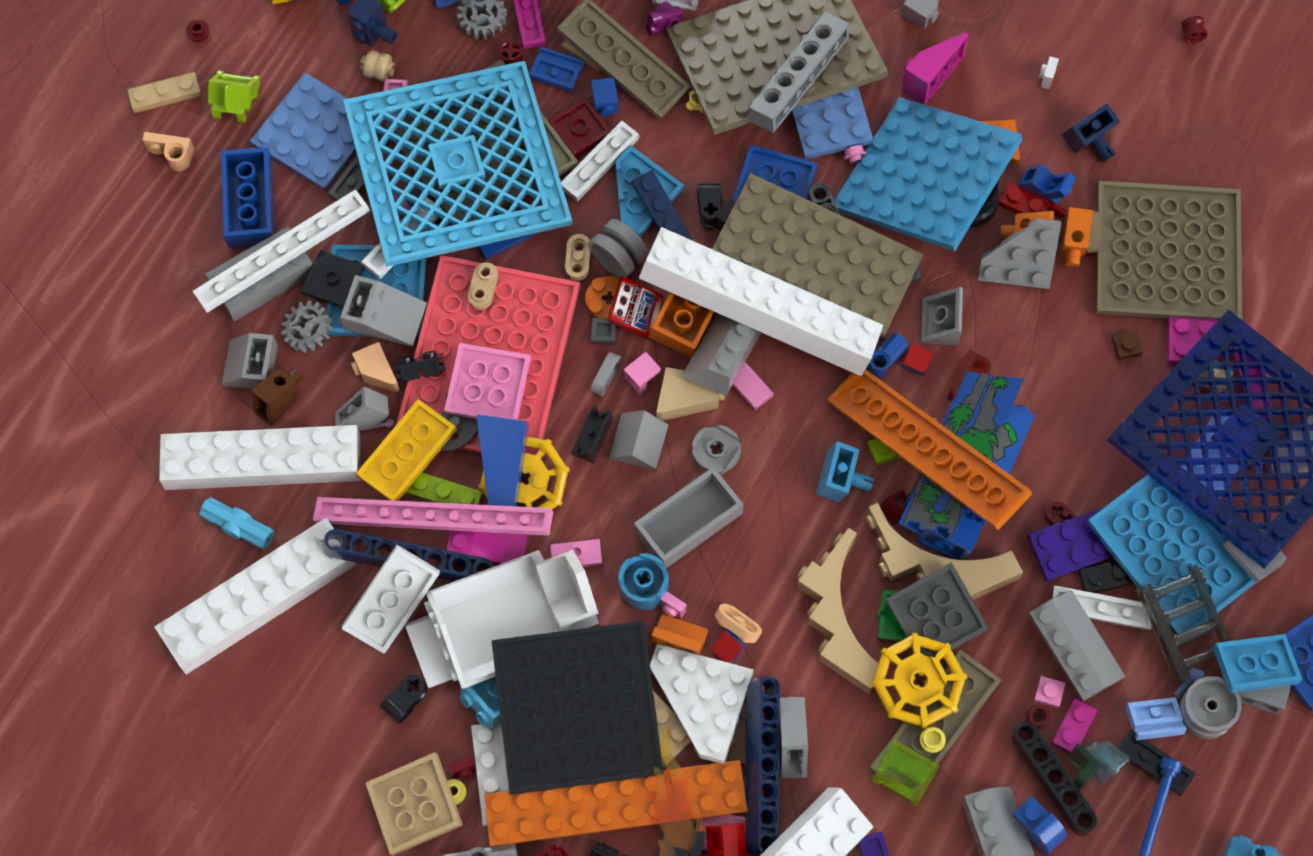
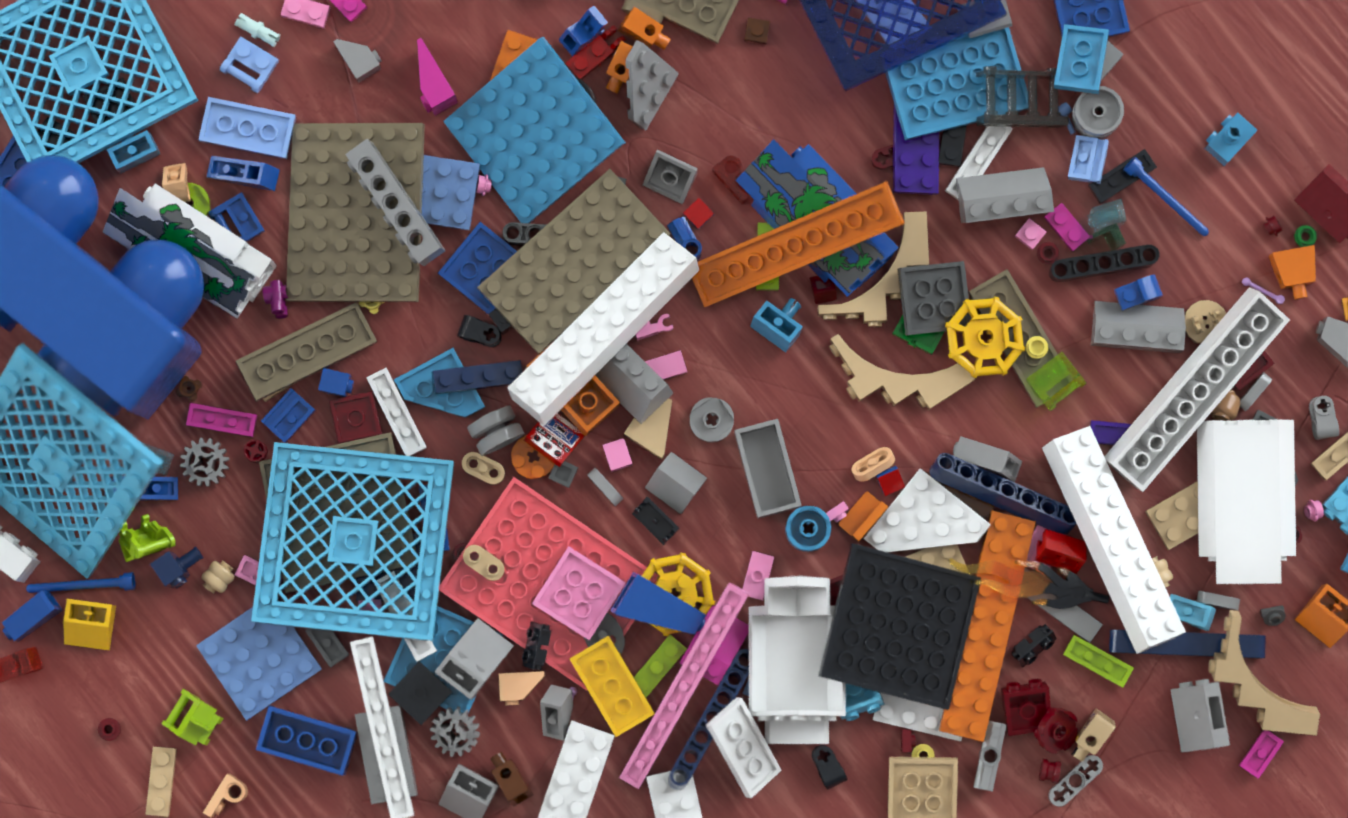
camera: 70 degrees left, 15 degrees up
none -> bright pink plate [635,314,673,341]

